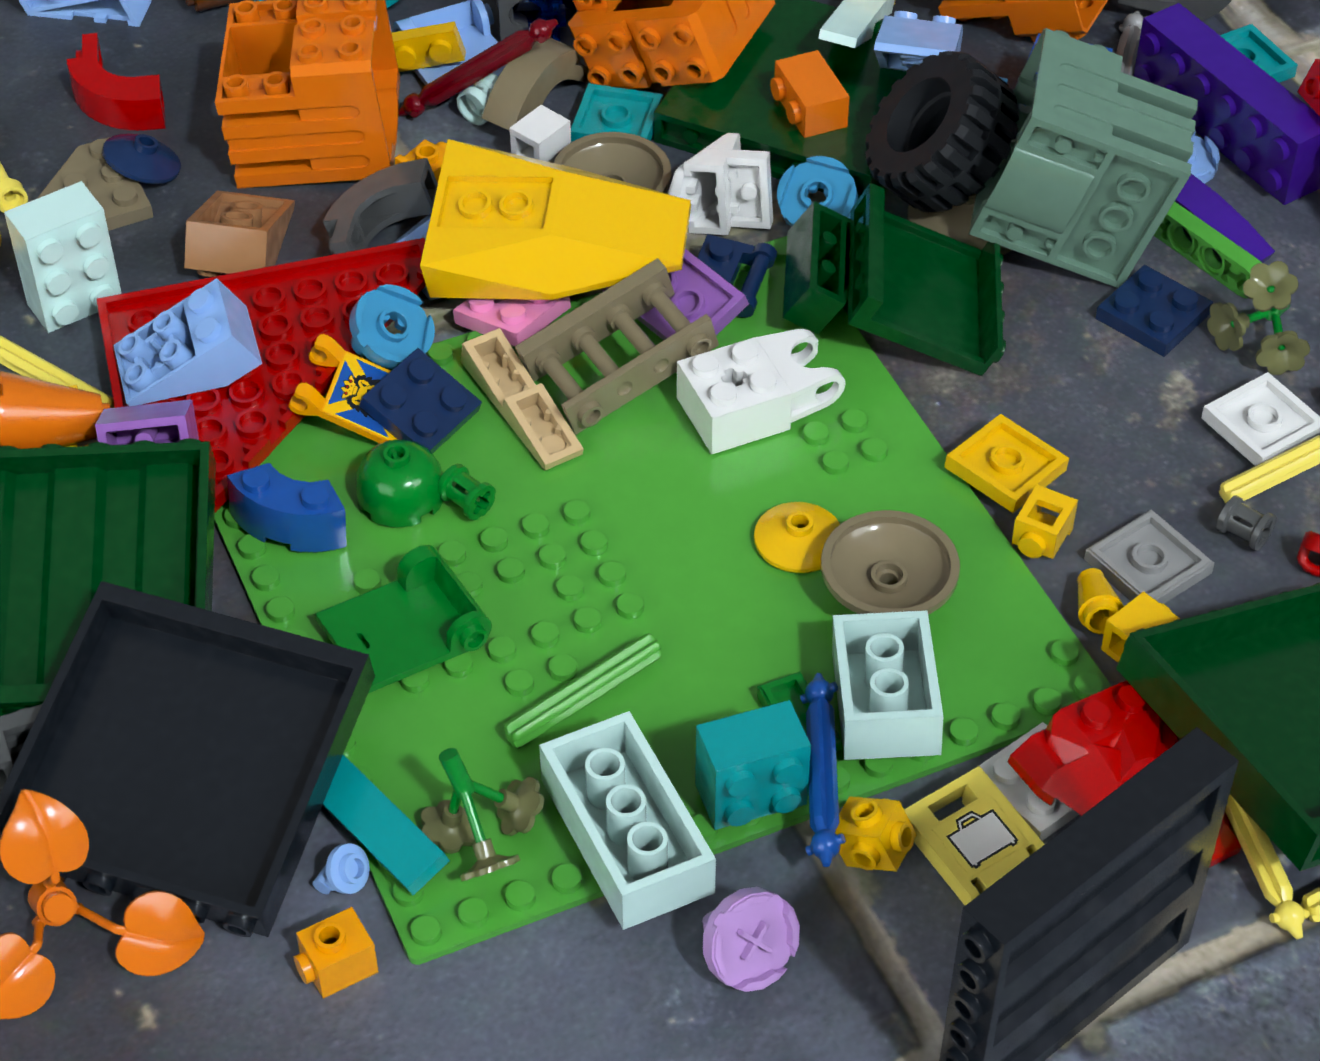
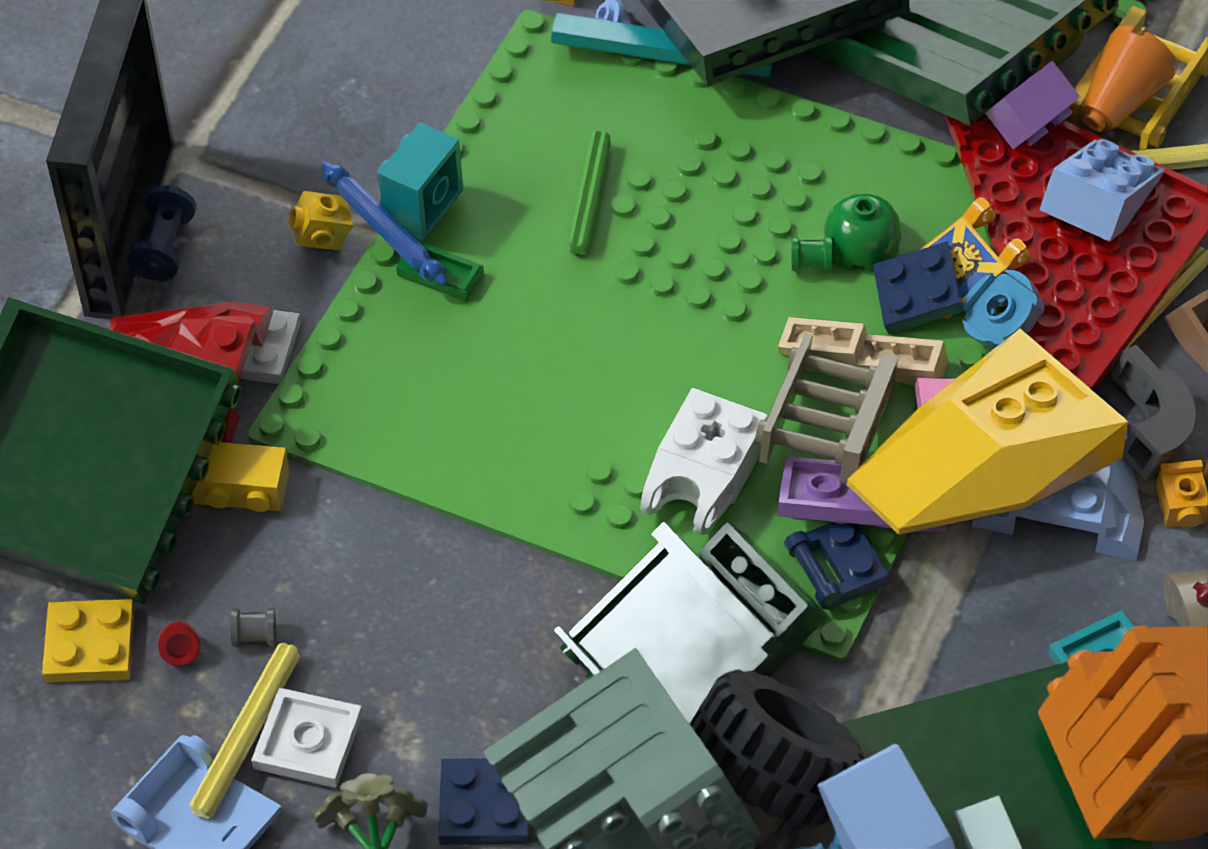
camera: 140 degrees right, 5 degrees up
blue brick [227,463,347,552] -> none
green door [315,545,492,693] -> none
olive plant [420,748,544,881] -> none
white brick [510,105,571,163] -> none
light aqua brick [539,711,716,930] -> none
dark tan dish [553,132,671,193] -> none
white piece [668,133,773,235] -> none
lavender tile [702,887,800,992] -> none
yellow dish [754,502,840,573] -> none
orange brick [770,50,850,138] -> none
dark azure plate [777,156,858,227] -> none
dark tan dish [821,510,960,615] -> none
light aqua brick [832,610,943,760] -> none
light yellow container [904,766,1045,906] -> none
yellow plate [944,414,1069,513] -> none
yellow brick [1012,484,1078,559] -> none
yellow cone [1077,568,1124,634] -> none
light grey tile [1084,509,1215,604] -> none

